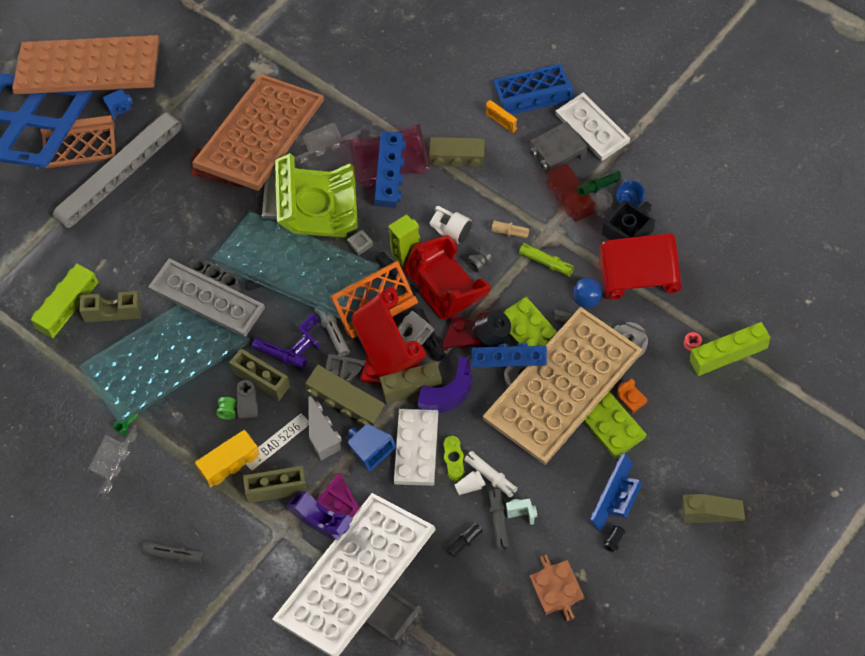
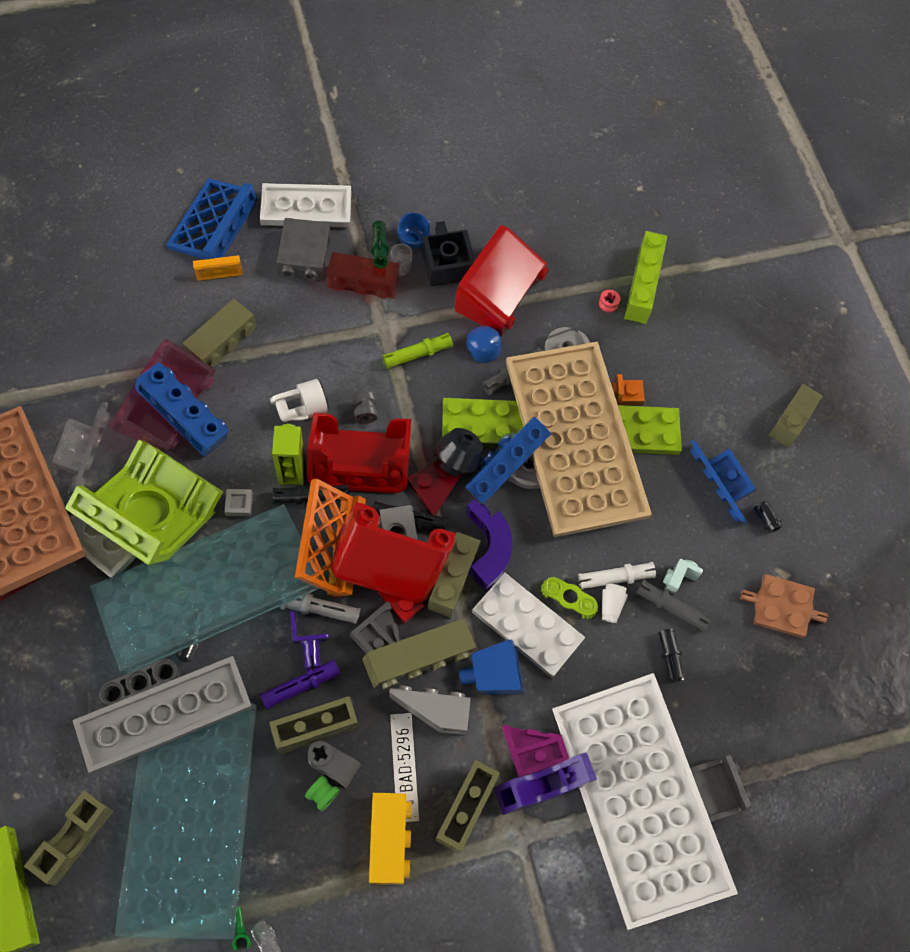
camera: 65 degrees left, 5 degrees up
tan axle [492,220,529,238] -> none

